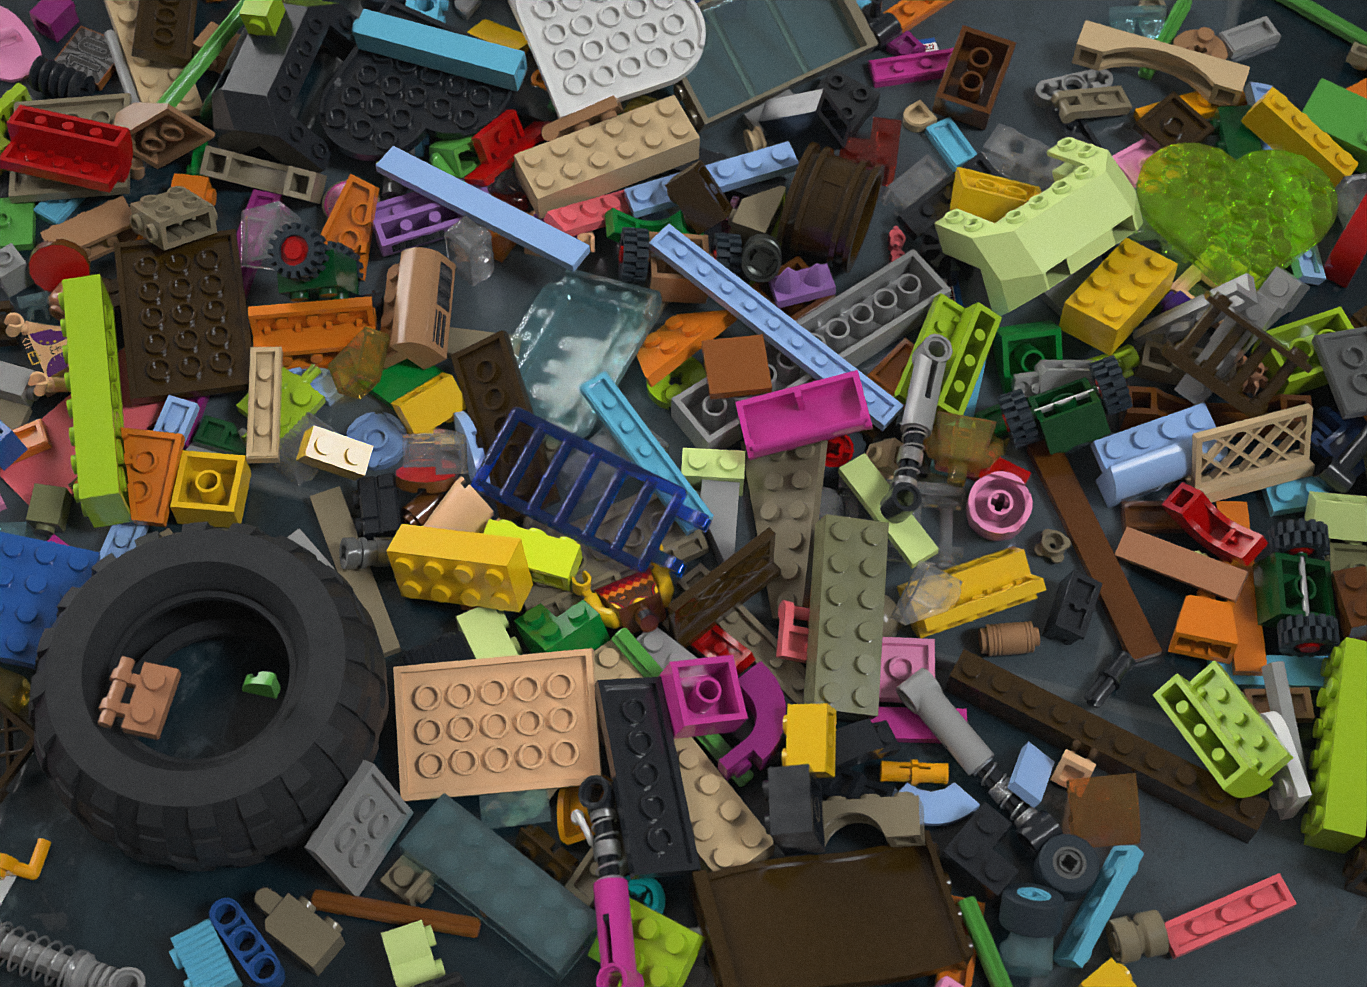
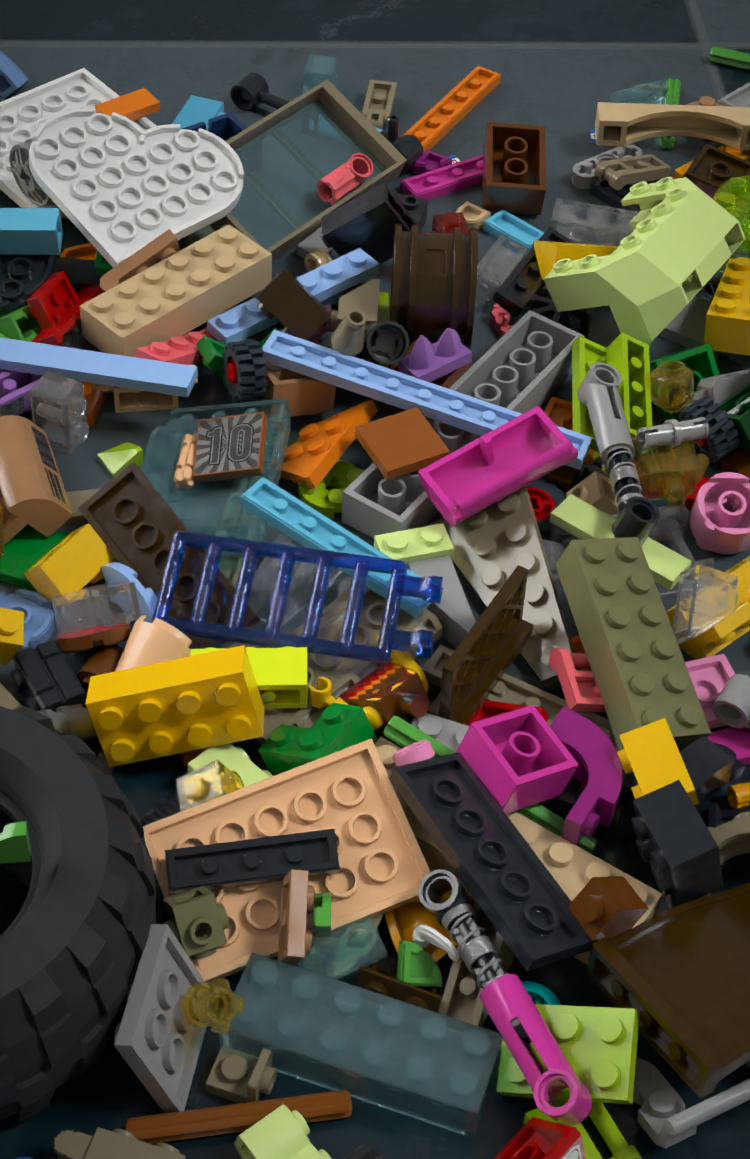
camera: 20 degrees left, 15 degrees down
none -> lime slope [97,442,144,478]
none -> olive brick [162,886,229,959]
none -> black tile [165,829,340,896]
none -> light nougat axle [173,433,197,490]
none -> clear yellow bracket [176,759,244,812]
none -> clear yellow brick [183,978,244,1034]
none -> tile [192,412,268,483]
none -> medium nougat plate [277,869,314,967]
none -> bright green tile [314,893,331,937]
none -> coral piece [316,153,374,204]
none -> dark tan cone [331,309,366,356]
none -> bright pink tile [392,739,435,767]
none -> bright green tile [397,940,442,987]
none -> reddish brown brick [568,876,649,940]
none -> light grey pin [637,417,709,450]
none -> clear yellow head [650,360,694,413]

